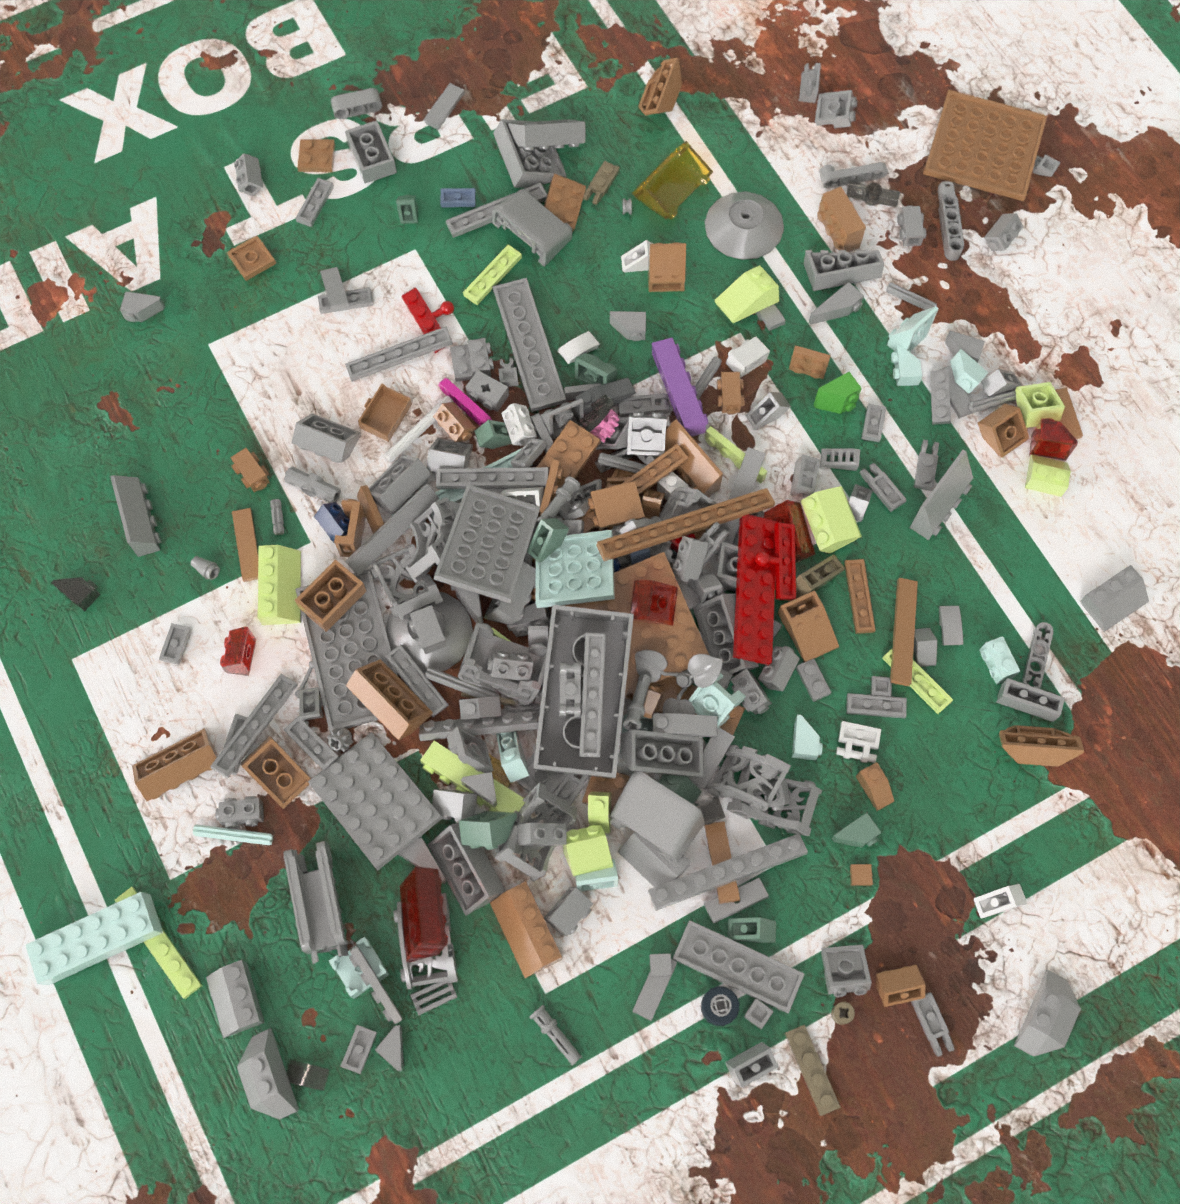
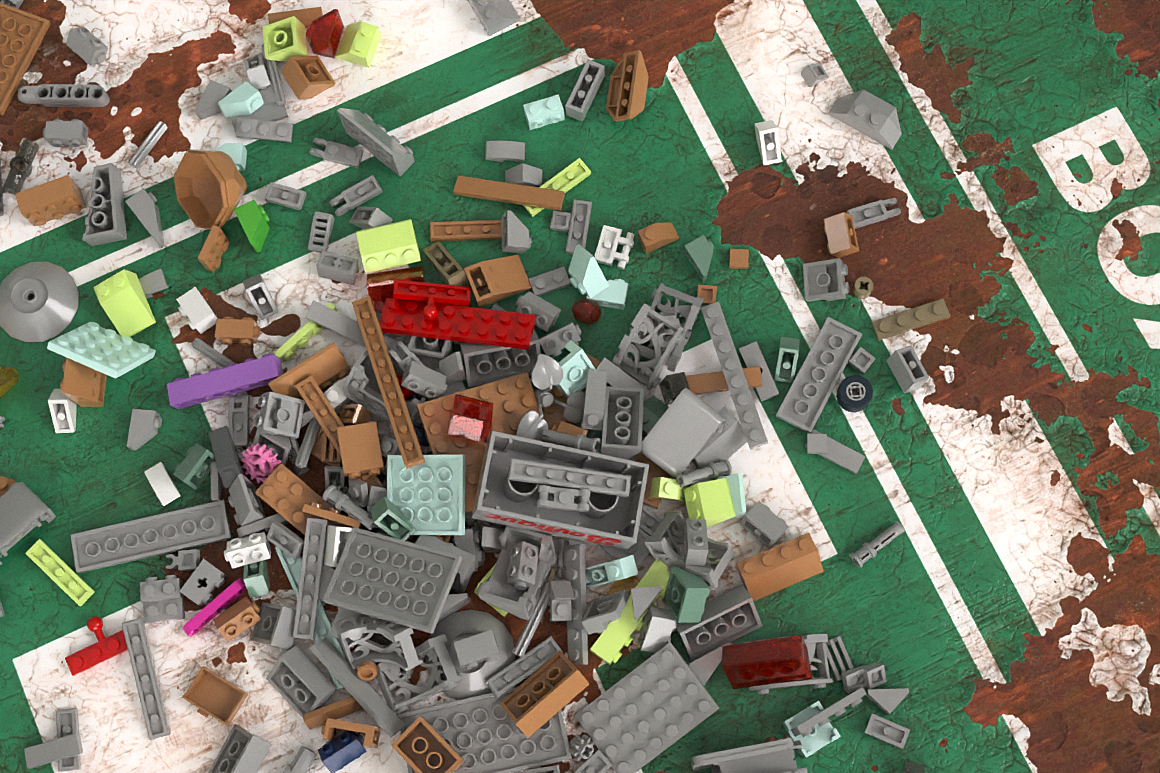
camera: 80 degrees left, 5 degrees up
white axle [384,396,453,462] -> none
clear smoke slope [579,394,614,432] -> none
light grey hinge [619,516,662,534] -> none
light aqua slope [887,306,939,352] -> none
light grey beam [1021,622,1053,689] -> none
none -> light aqua plate [47,322,156,378]
none -> medium nougat rock [174,149,247,230]
none -> medium nougat tile [357,661,377,681]
none -> light grey slope [502,210,531,254]
none -> light aqua slope [568,244,609,298]
none -> clear red head [572,298,601,325]
none -> light grey pin [676,459,732,487]
none -> medium nougat plate [697,285,717,306]
none -> light grey slope [801,63,829,87]
none -> light grey slope [841,663,886,694]

